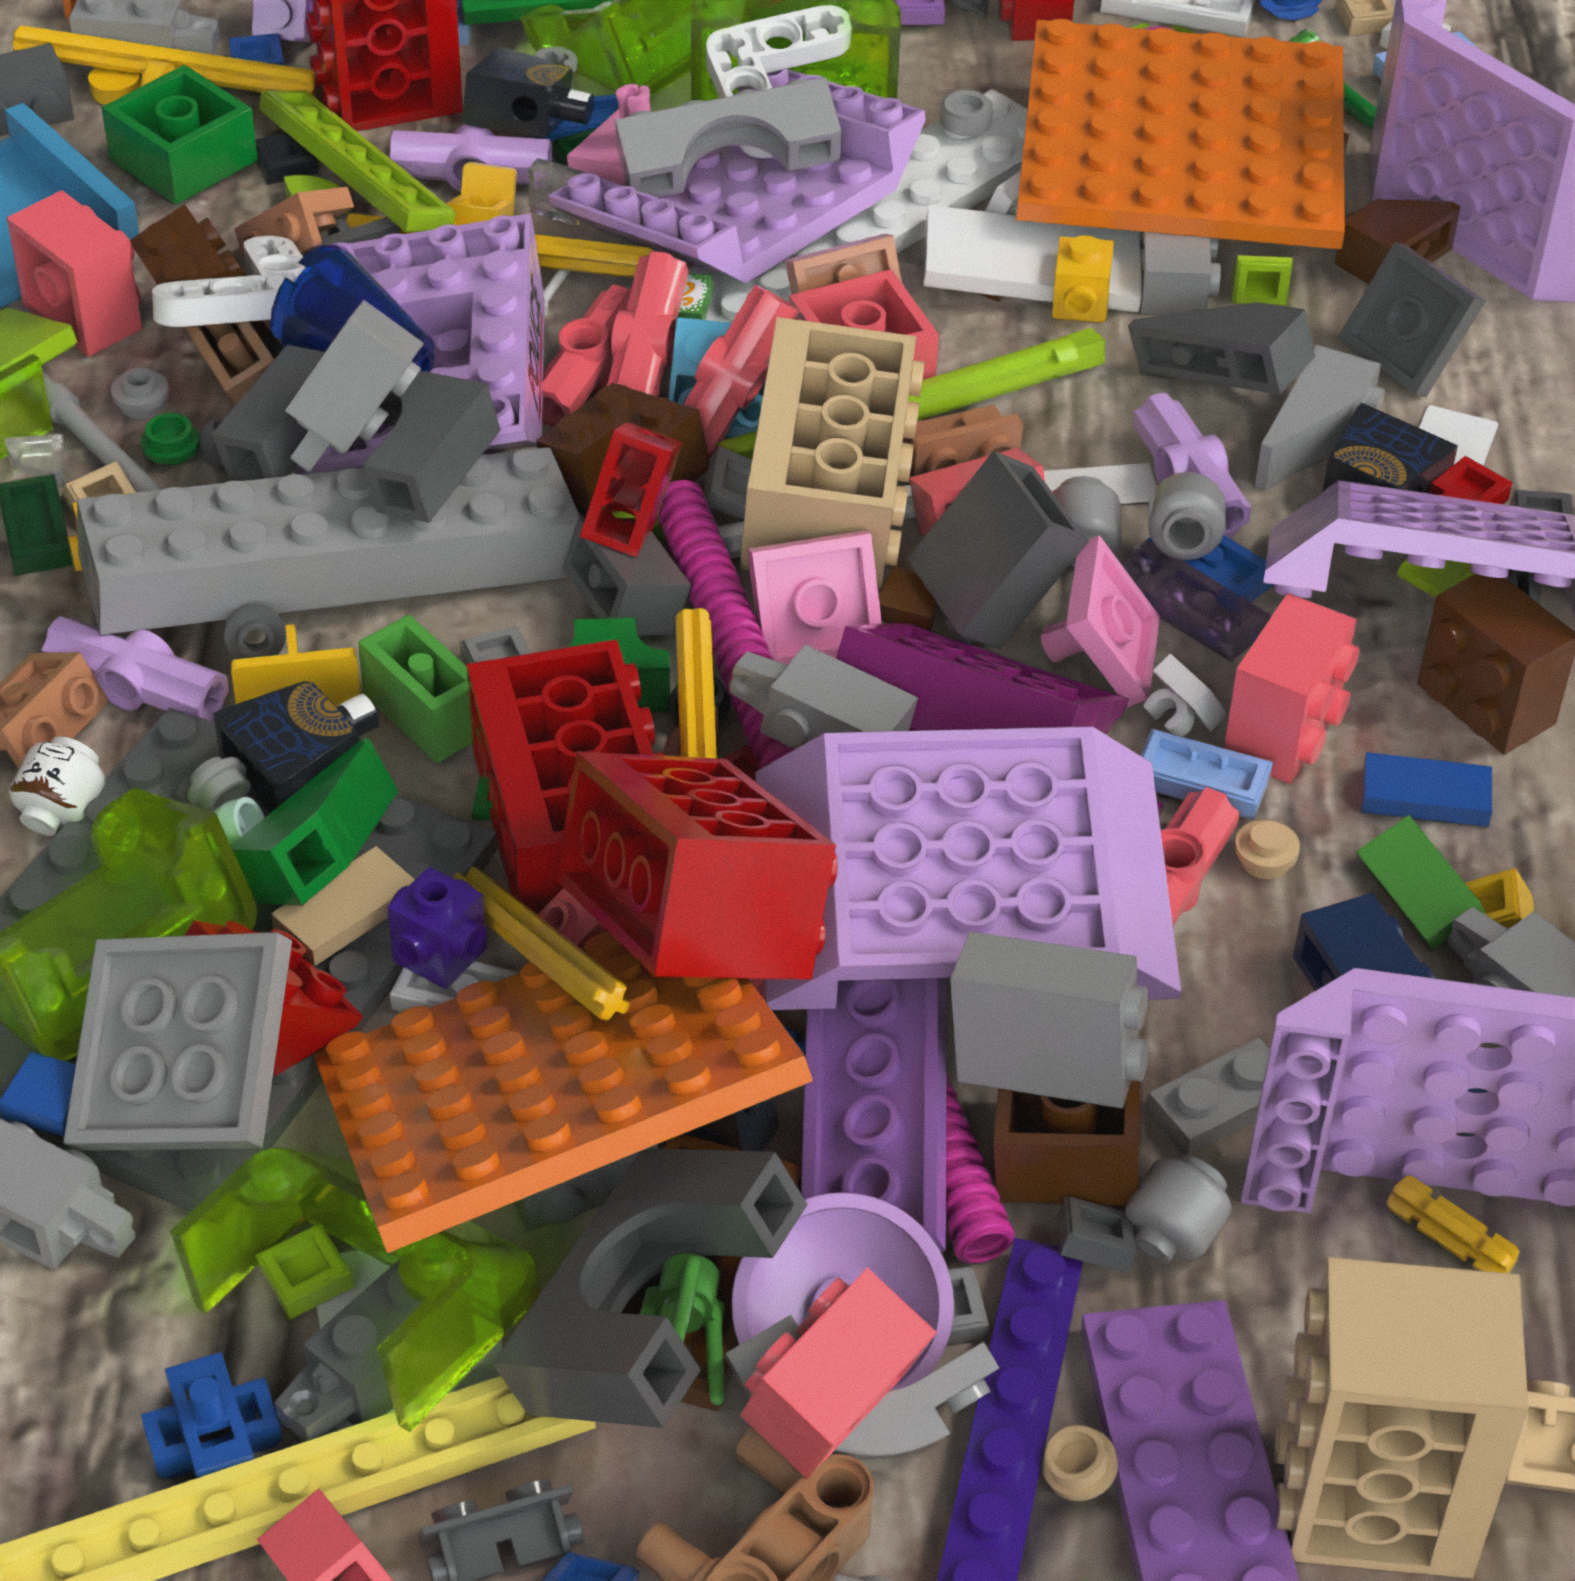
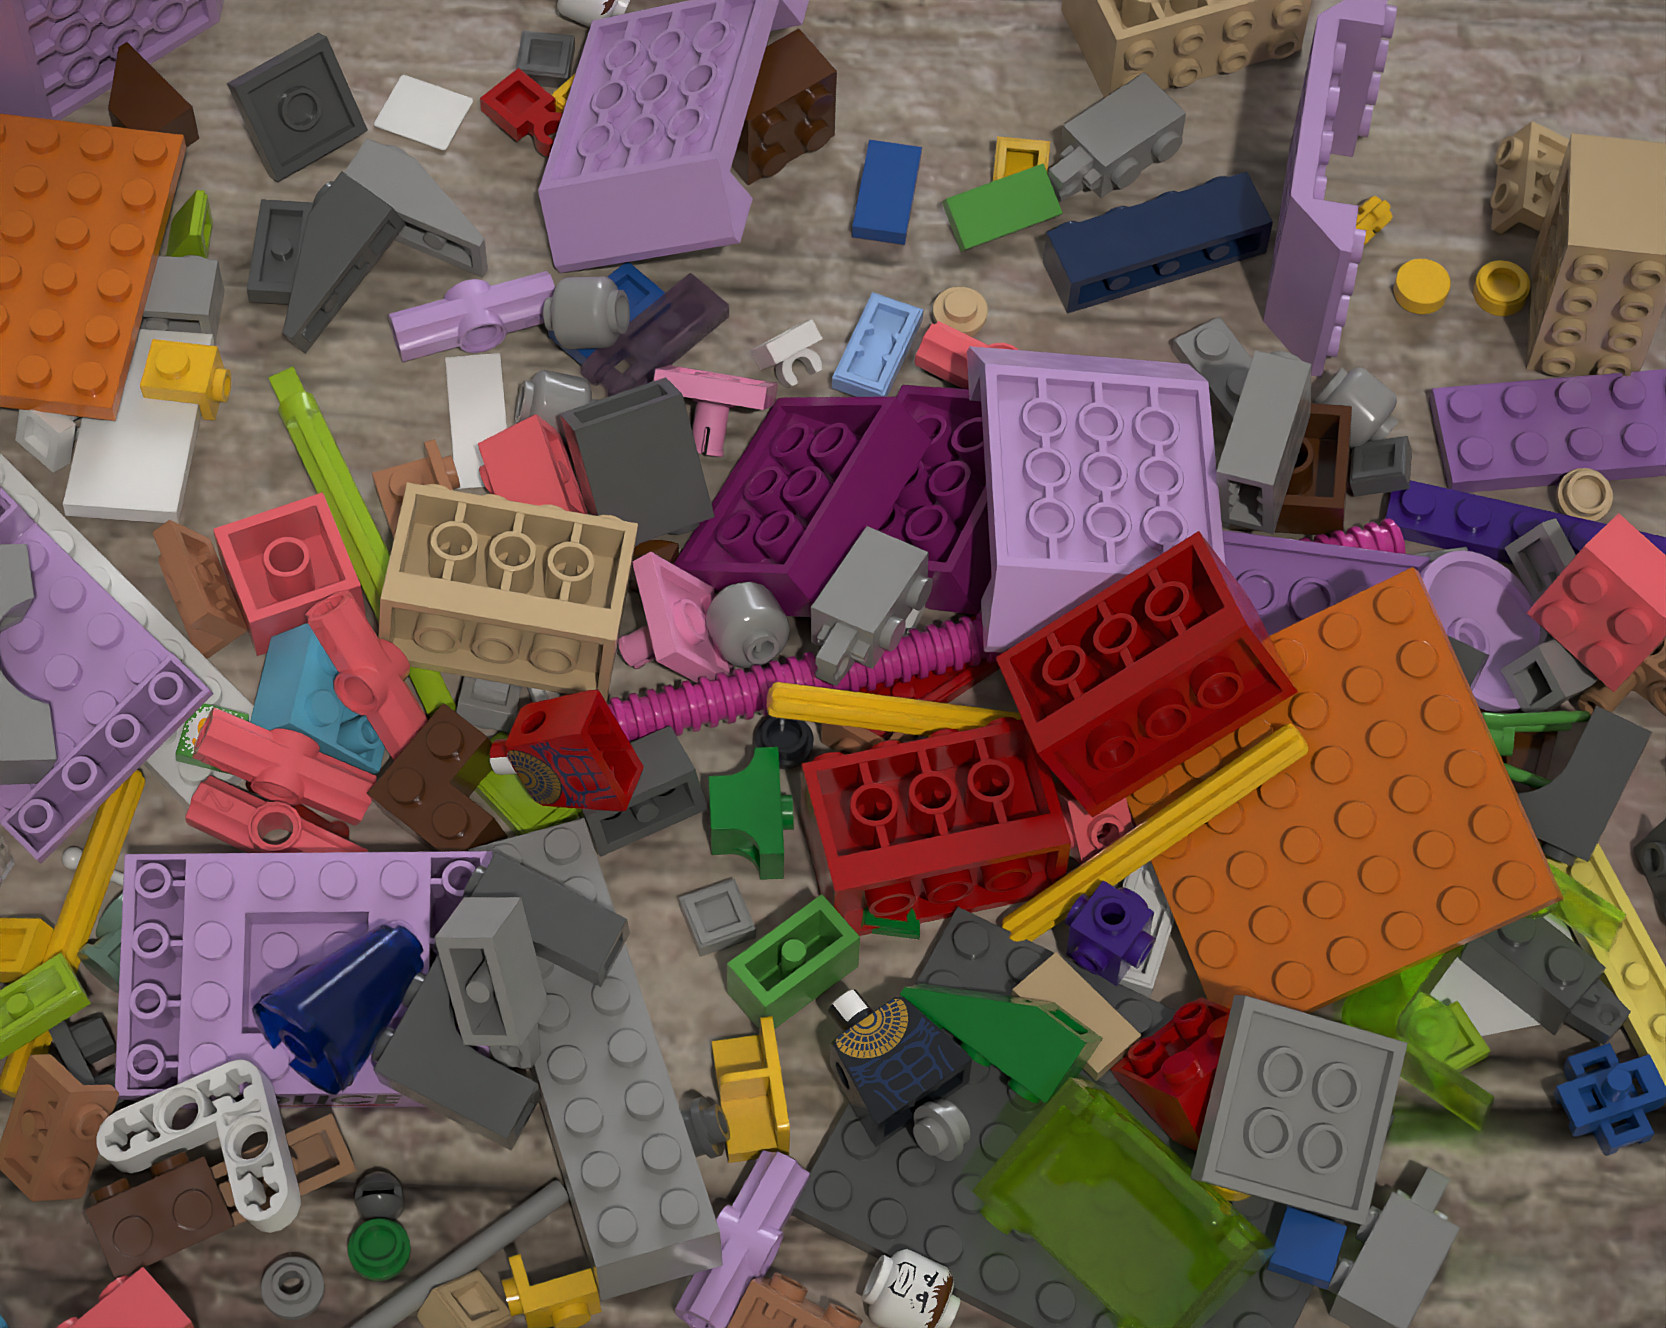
camera: 90 degrees left, 15 degrees up
light aqua hinge [209,797,265,851] -> none
coral brick [1224,593,1360,784] -> none
black torso [1322,402,1458,493] -> none
none -> light grey head [706,582,790,668]

